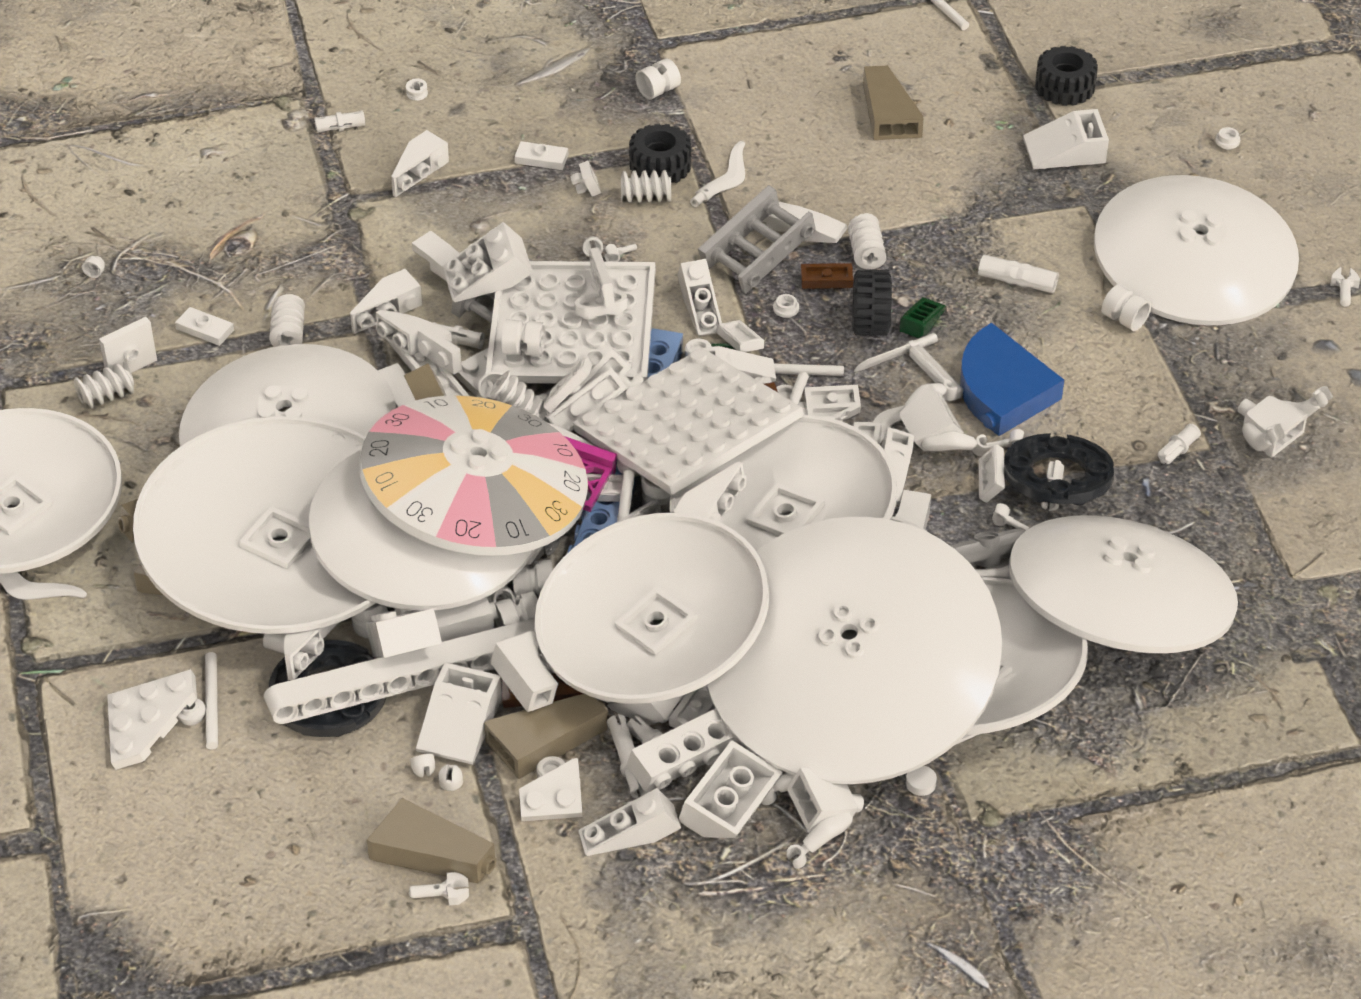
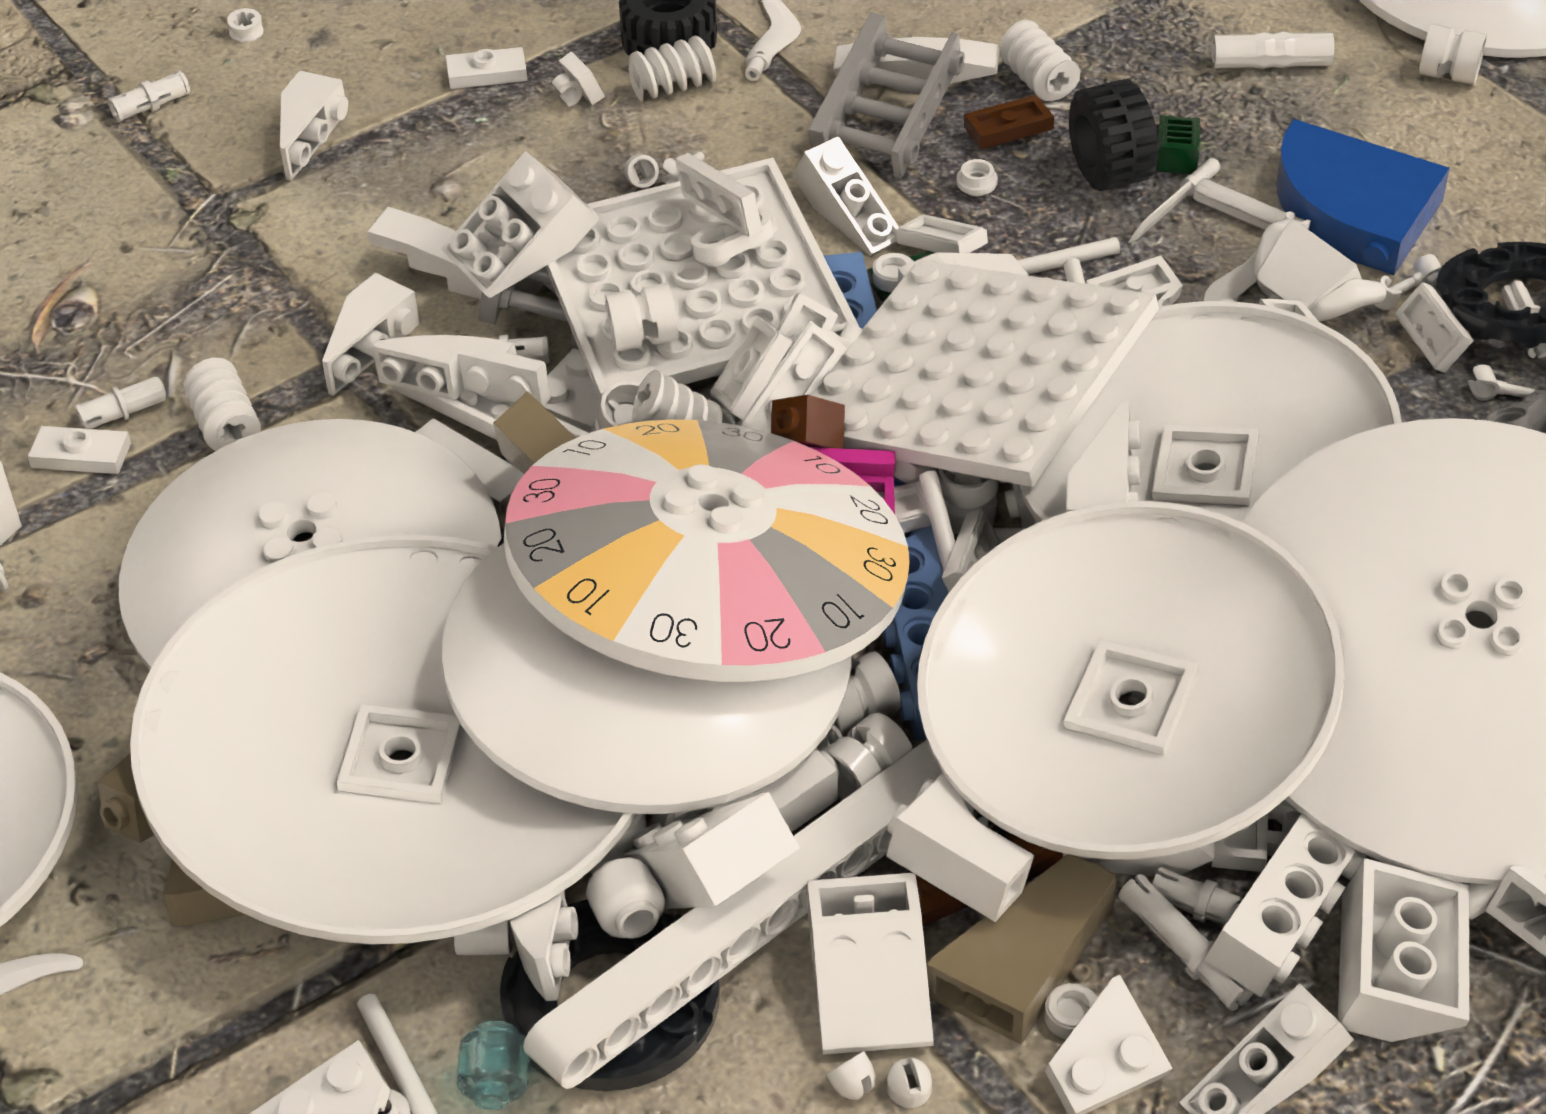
camera: 20 degrees left, 0 degrees up
none -> white axle [75,377,166,429]
none -> clear light blue head [456,1021,531,1110]
none -> white head [586,857,665,939]
none -> reddish brown brick [771,395,845,449]

